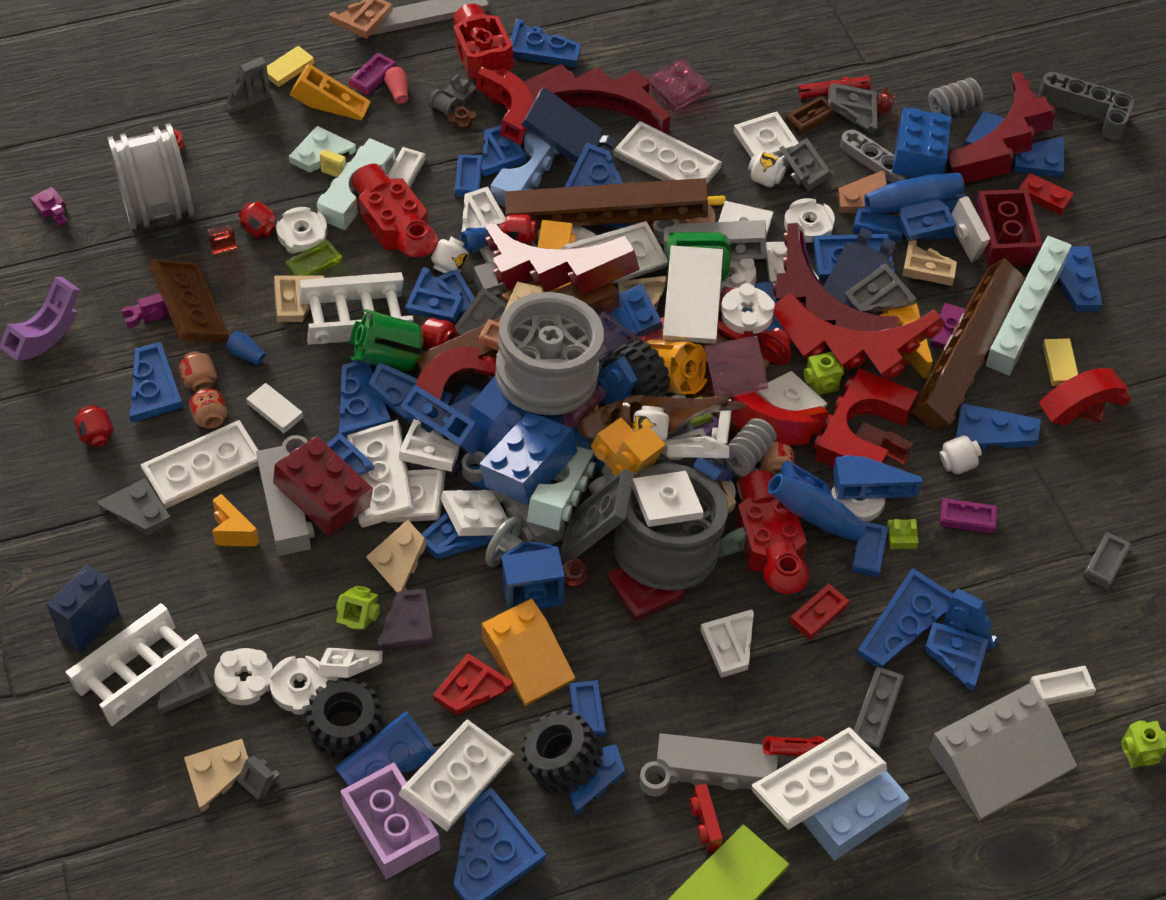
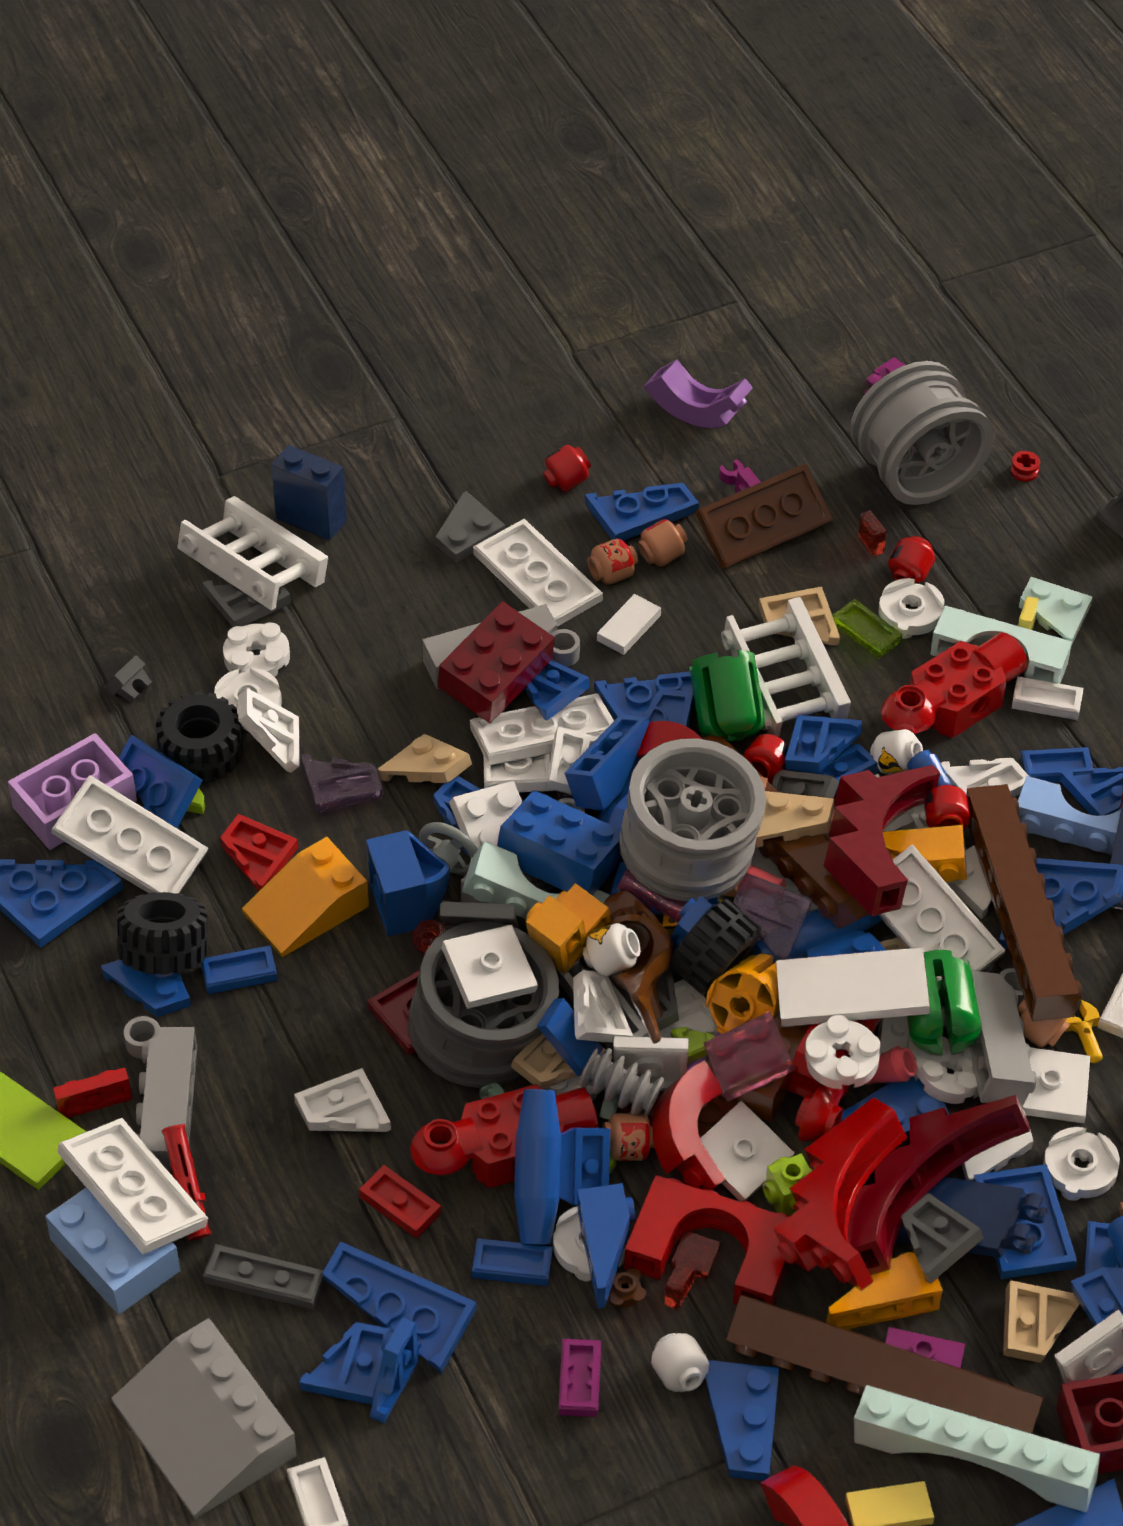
camera: 85 degrees right, 5 degrees down
tan wing [184,739,248,812] -> none
light orange slope [213,494,259,547] -> none
blue cone [226,331,266,366] -> none
lime brick [336,586,380,630] -> none
lime tile [887,519,918,549] -> none

